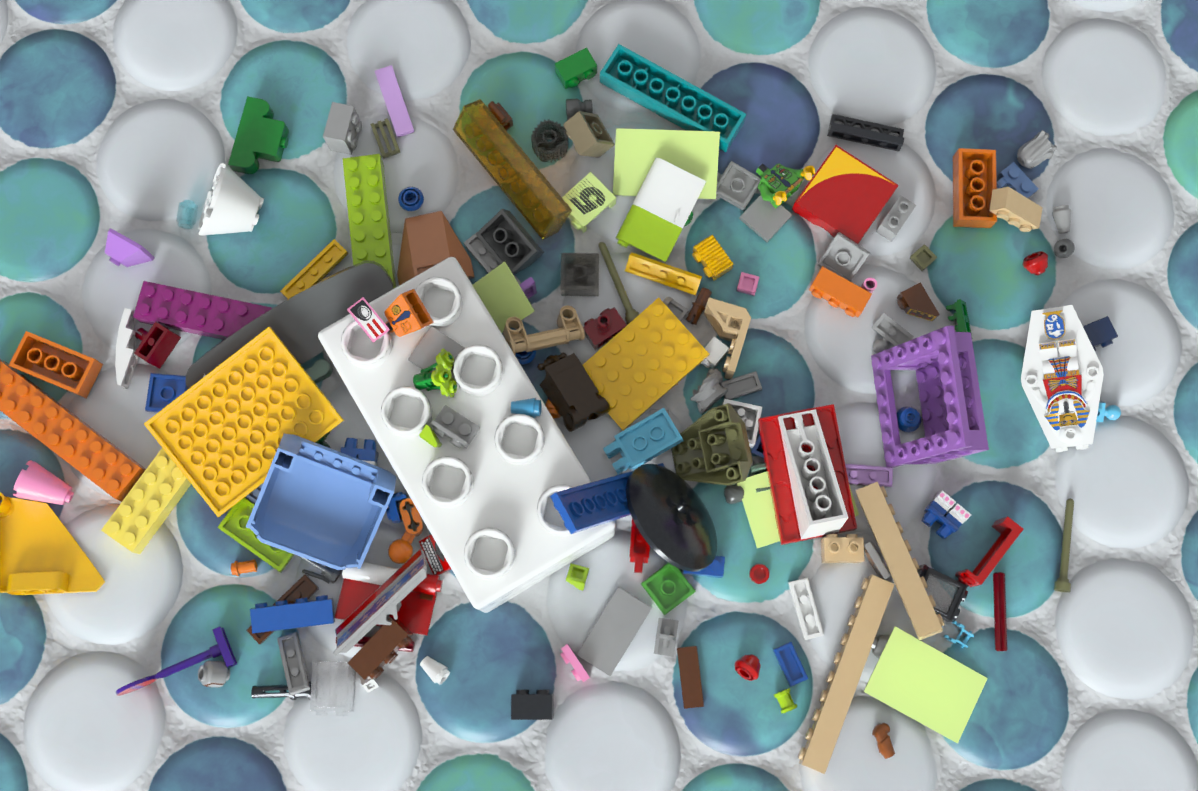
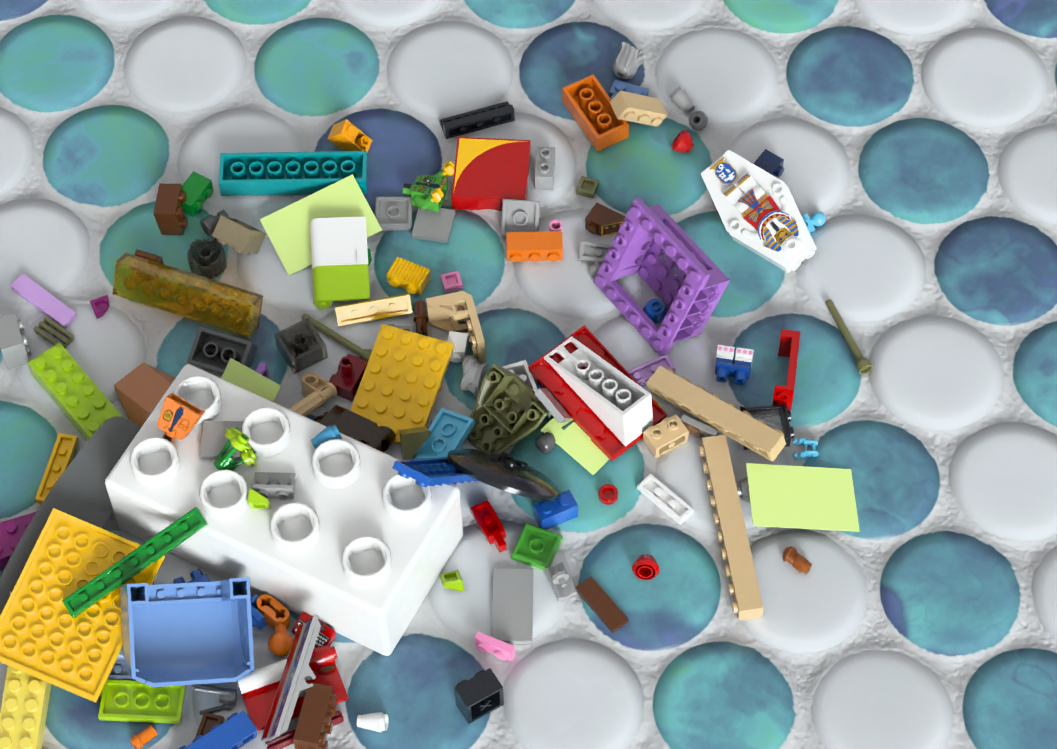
camera: 30 degrees left, 20 degrees down
slope [347,297,390,343] -> none
blue cone [398,187,424,211] -> none
yellowish green panel [558,172,616,233] -> none
light grey tile [720,371,762,400] -> none
blue tile [773,642,809,687] -> none
lime bush [774,688,798,714] -> none
dark red axle [993,572,1007,651] -> none
none -> green tile [62,507,208,618]
none -> magenta tile [90,295,109,319]
none -> reddish brown brick [153,183,188,235]
none -> light orange slope [327,119,373,153]
none -> olive slope [399,427,432,460]
none -> light grey tile [535,388,572,423]

